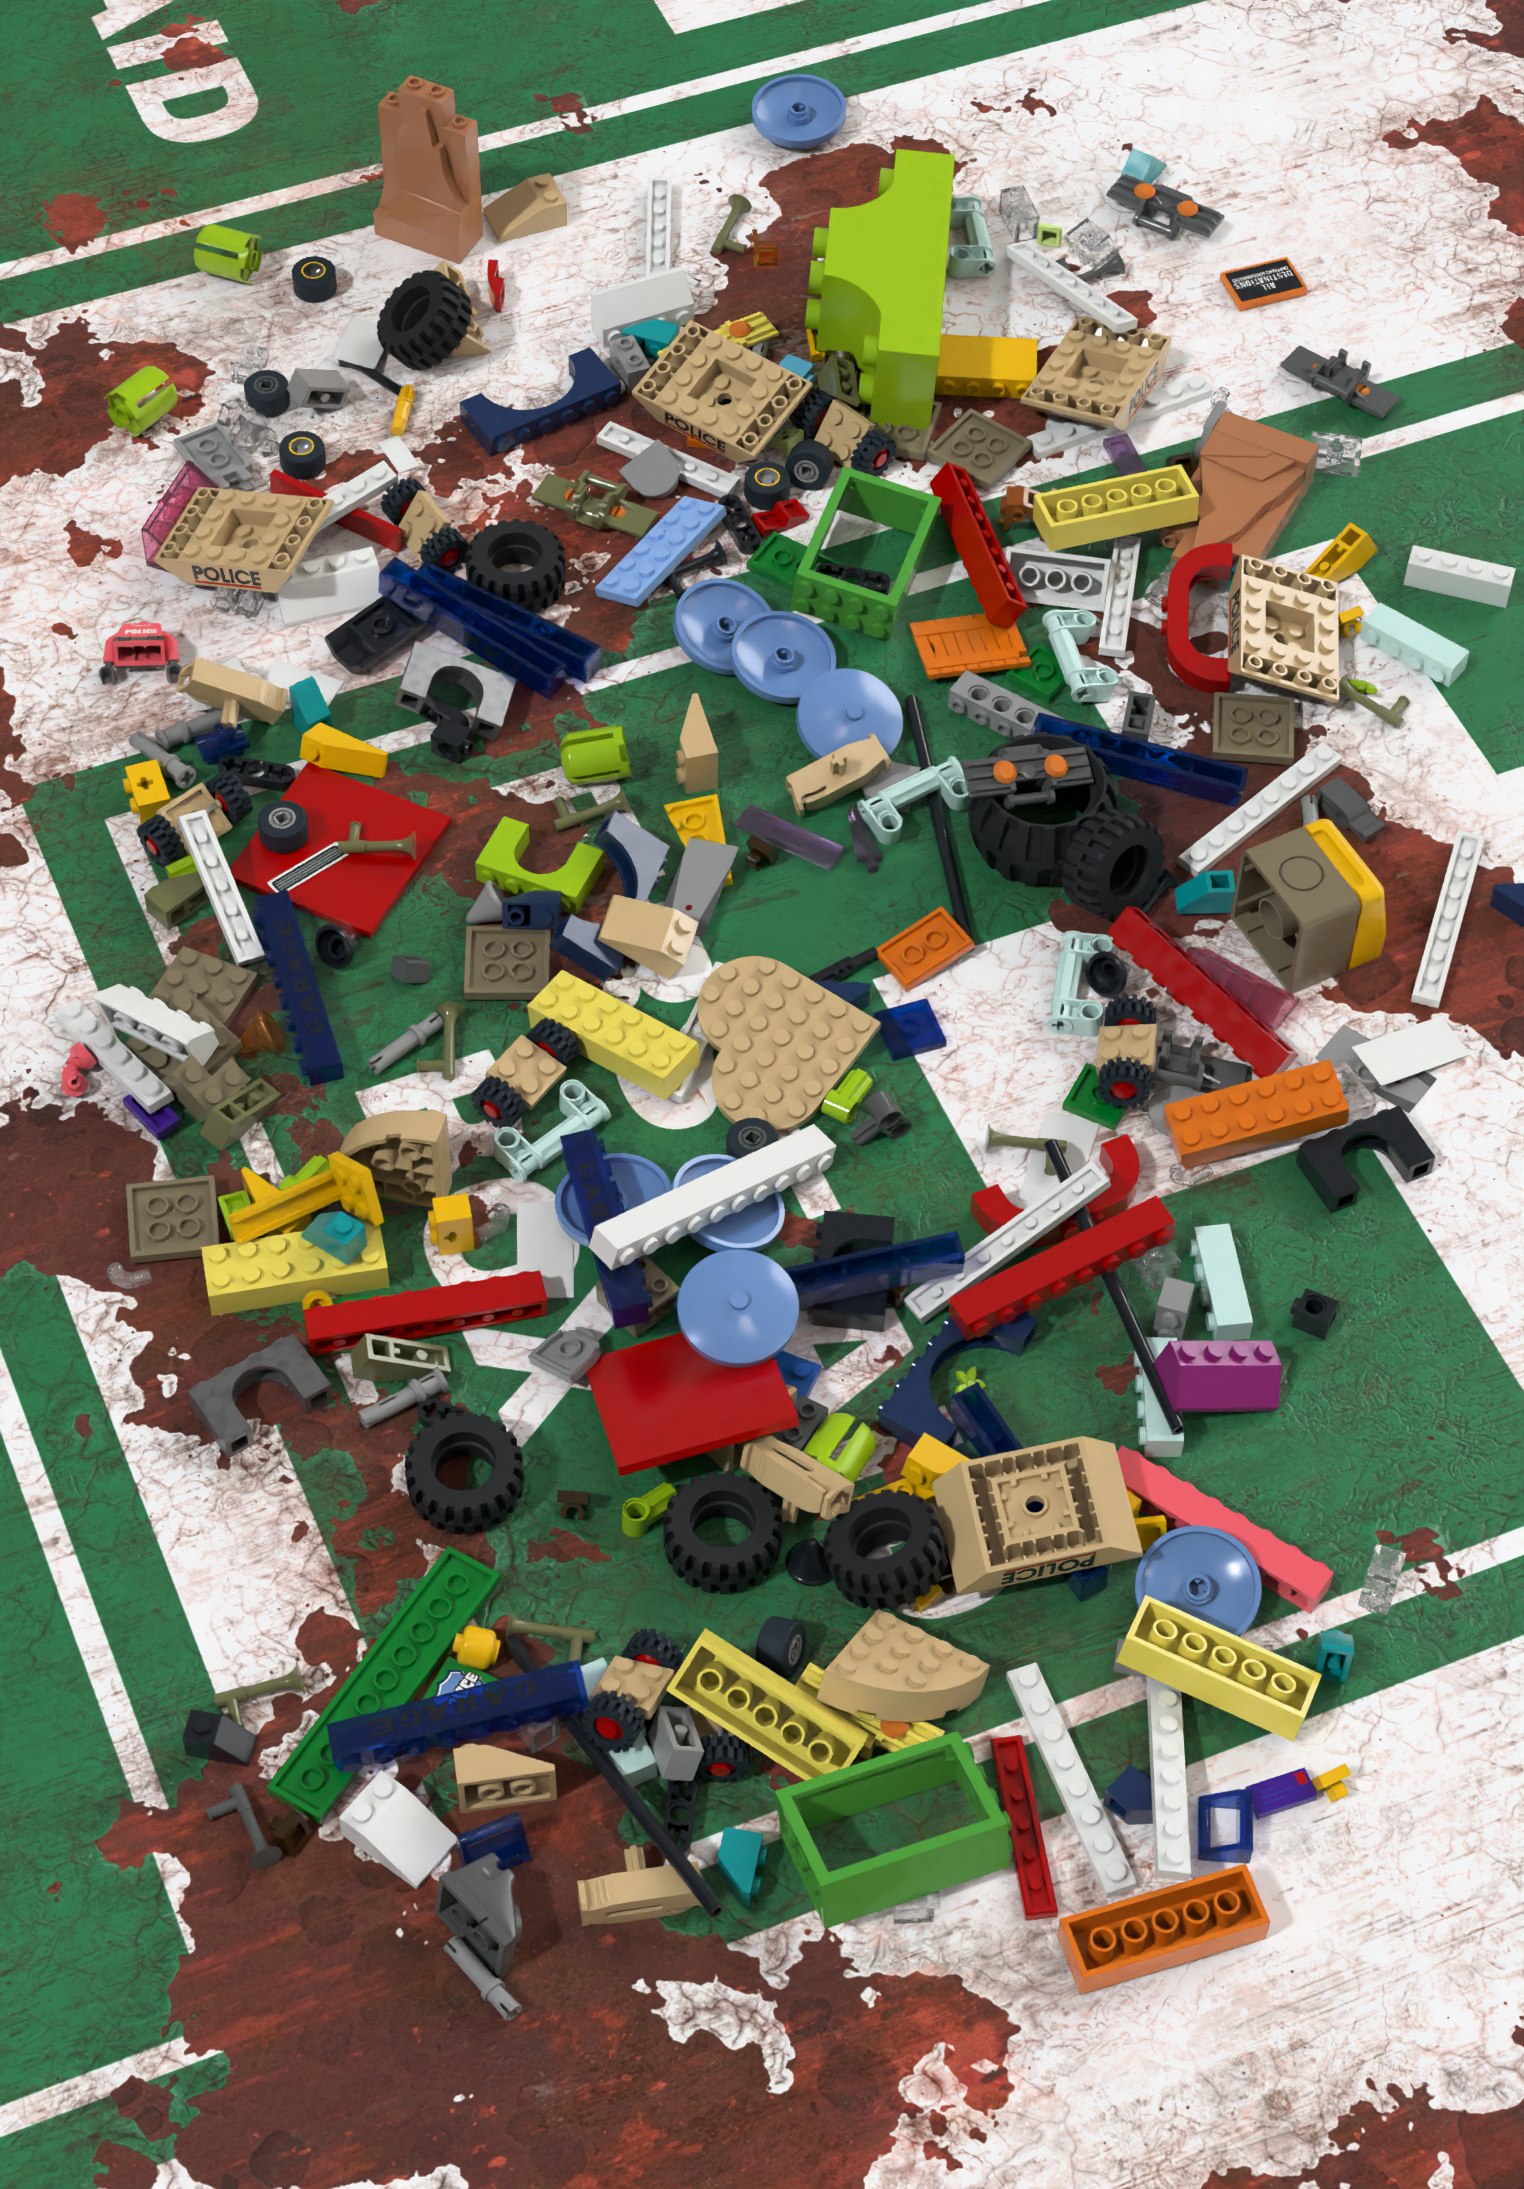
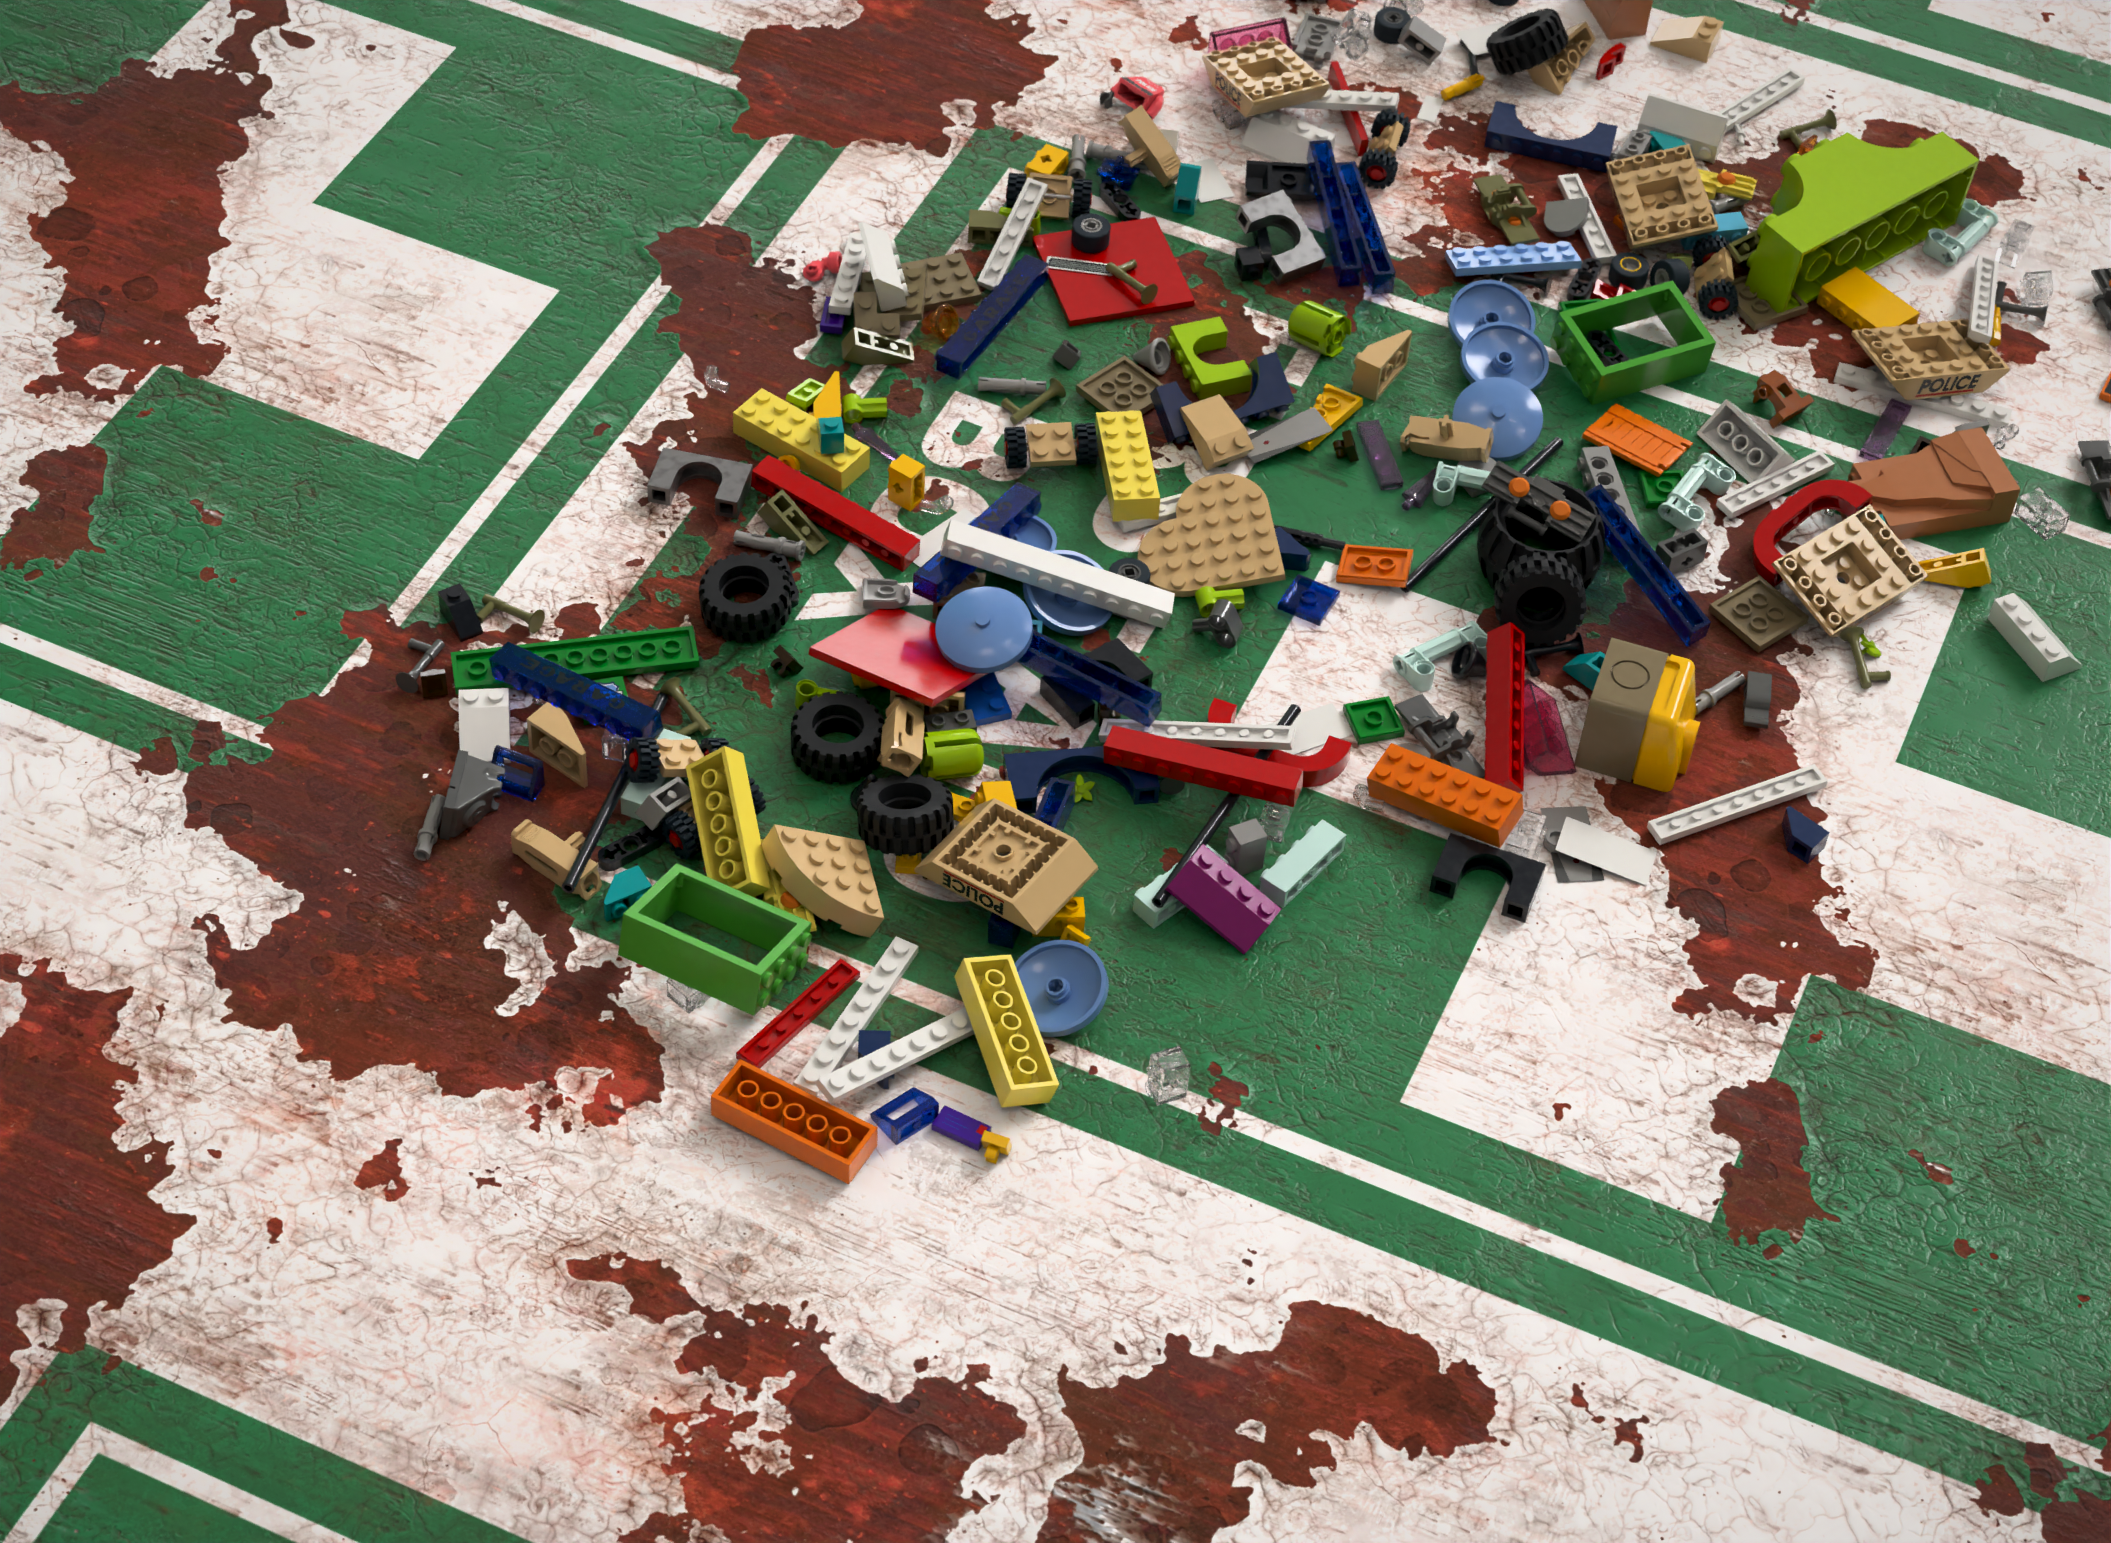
camera: 45 degrees right, 5 degrees down
dark tan plate [126,1175,220,1264] -> none
yellow bracket [227,1151,385,1244] -> none
black wheel [279,431,326,480] -> none
yellow slope [299,722,388,778] -> none
black hat [315,924,362,969] -> none
tan brick [339,1109,452,1208] -> none
yellow head [452,1625,501,1670] -> none
black tyre [465,519,566,617] -> none
light aqua piece [494,1079,611,1183] -> none
dark blue slope [502,890,562,929] -> none
olive piece [553,787,631,832] -> none
medium blue dish [752,74,846,148] -> none
black wheel [755,1616,806,1677] -> none
dark tan plate [926,408,1032,491] -> none
red brick [929,462,1028,629] -> none
olive piece [985,1124,1067,1176] -> none
light yellow brick [1033,464,1199,551] -> none
yellowish green slope [1037,223,1063,248] -> none
plate [1096,994,1158,1110] -> none
coral brick [1117,1445,1334,1614] -> none
white plate [1177,742,1343,877] -> none
black brick [1290,1288,1339,1340] -> none
teal slope [1315,1630,1354,1683] -> none
yellow tile [1338,605,1364,638] -> none
light aqua brick [1360,603,1469,687] -> none

